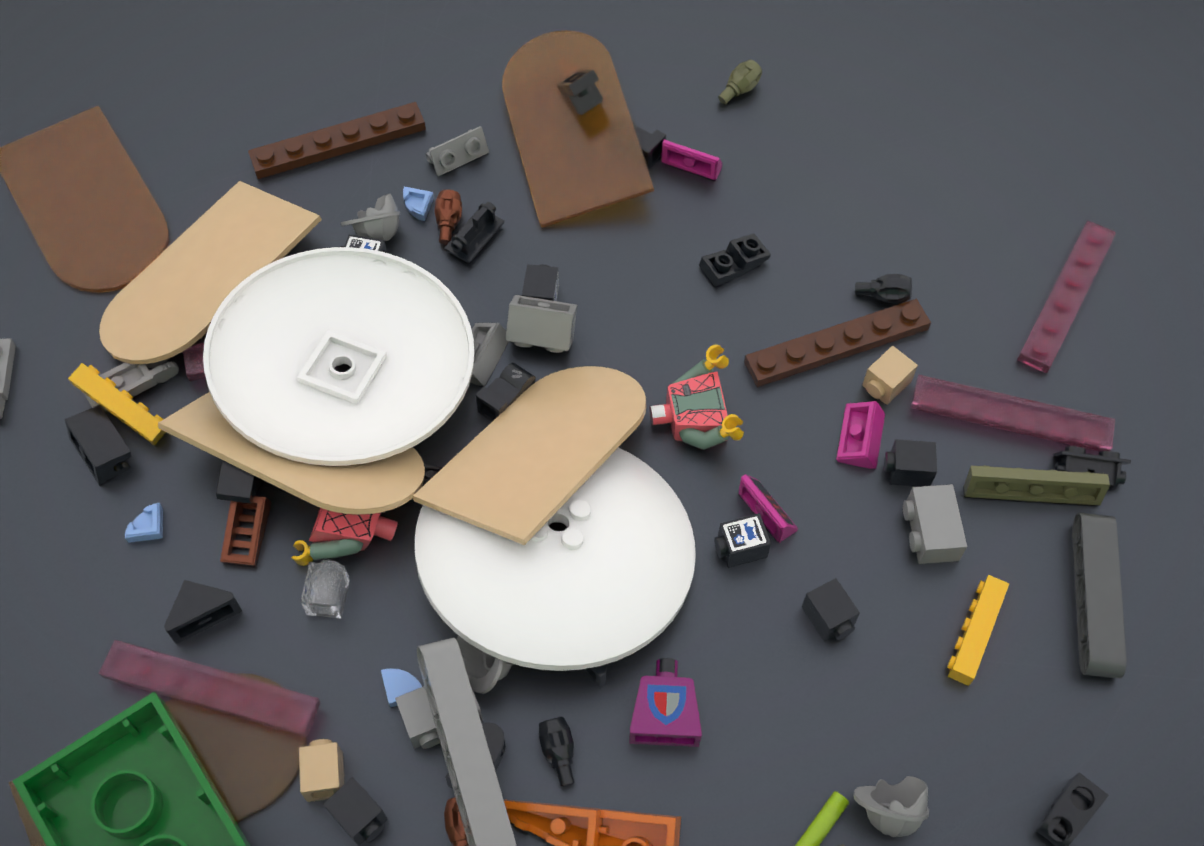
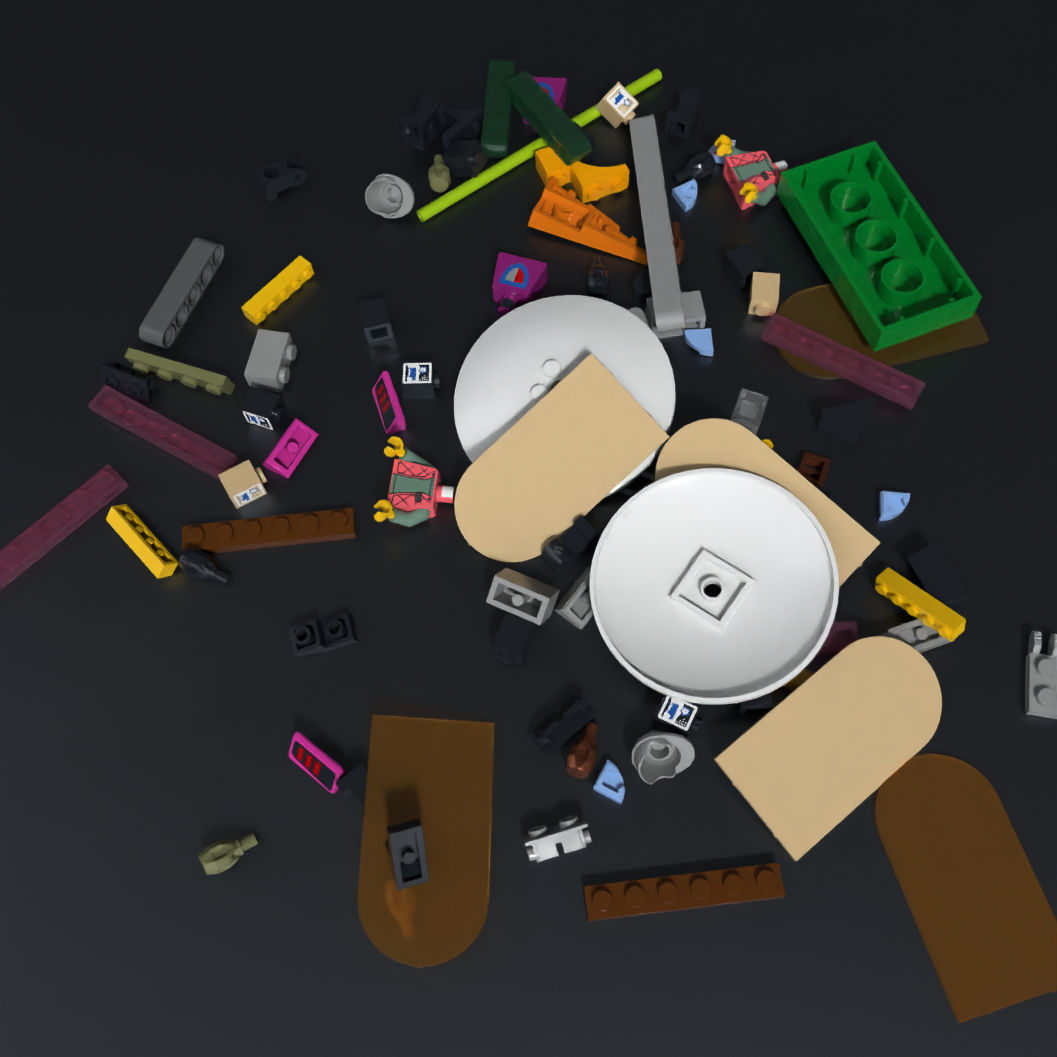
camera: 160 degrees left, 5 degrees up
none -> yellow piece [106,504,178,579]

